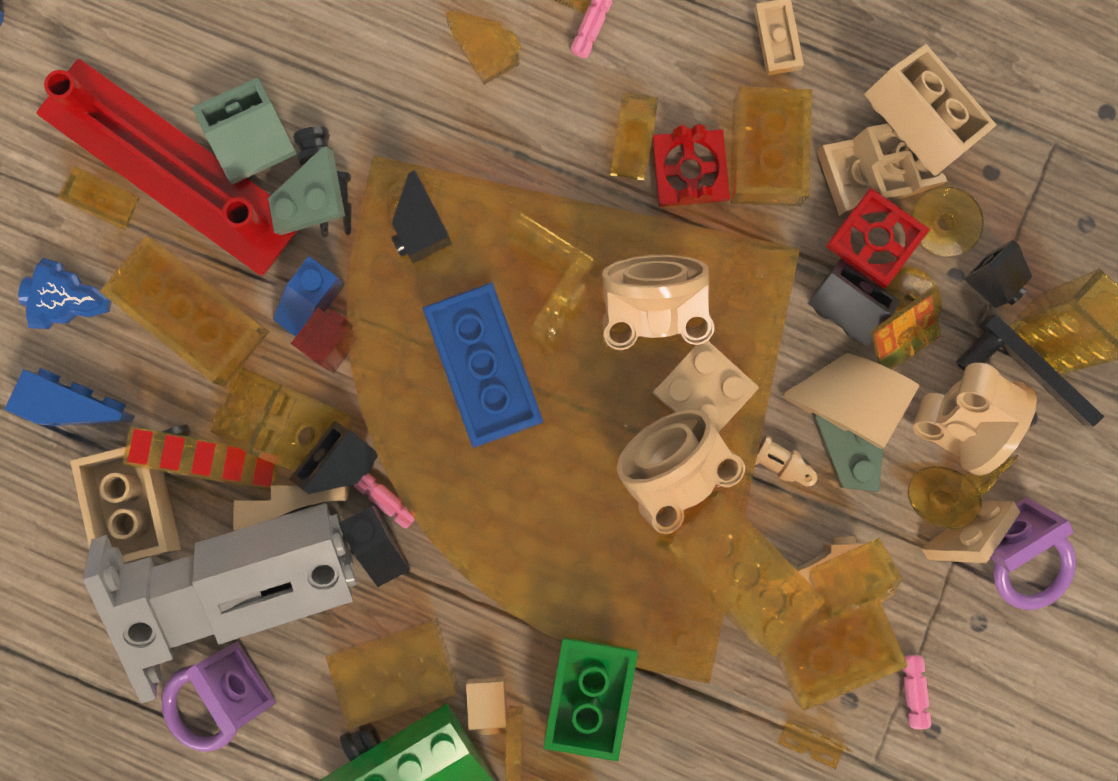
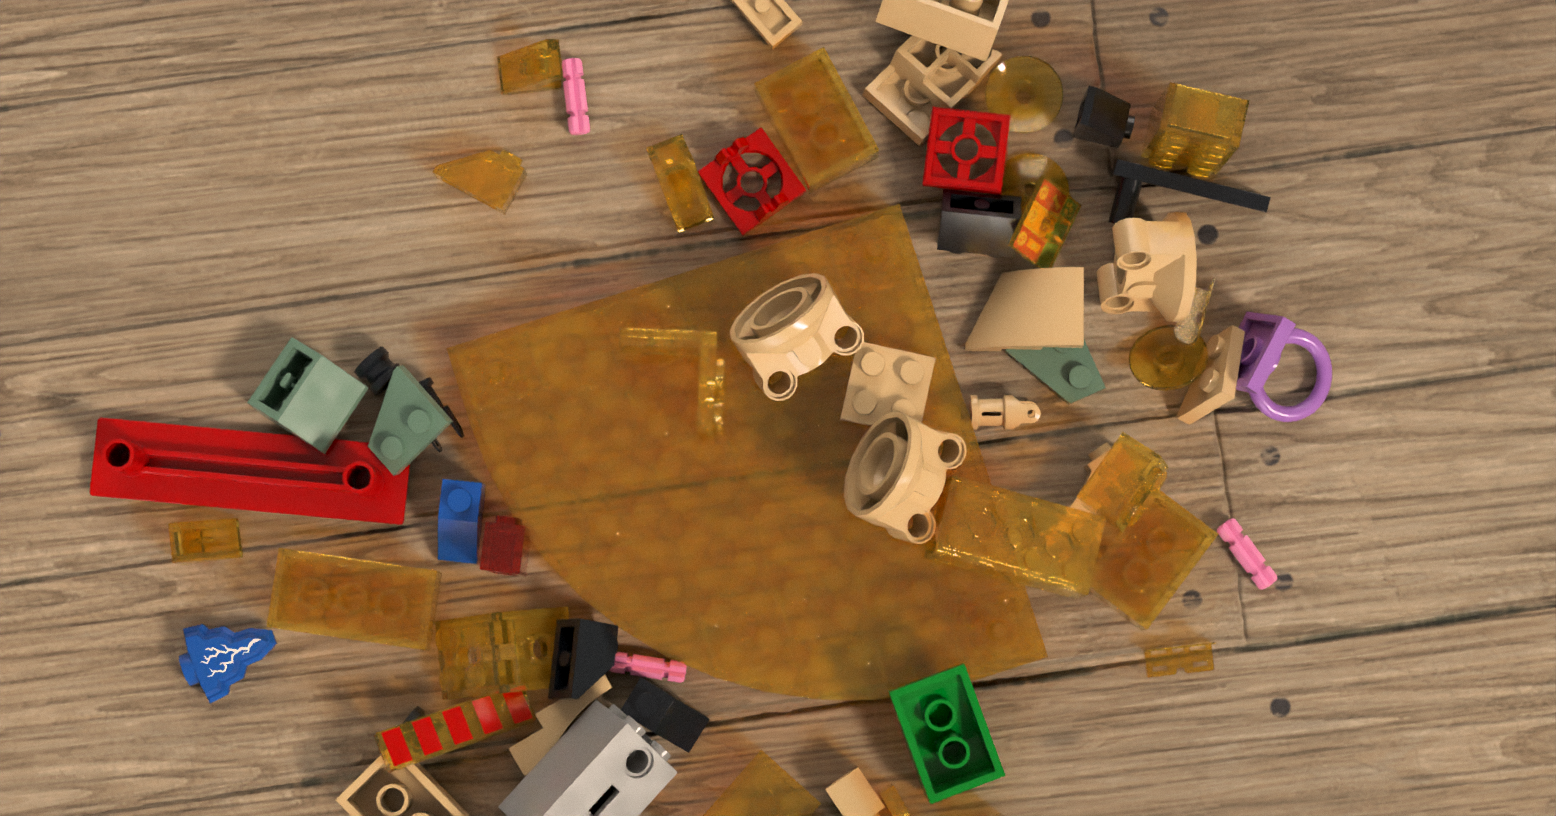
camera: 30 degrees left, 0 degrees up
blue slope [4,367,135,426] -> none
black slope [391,170,453,264] -> none
blue tile [422,282,544,448] -> none

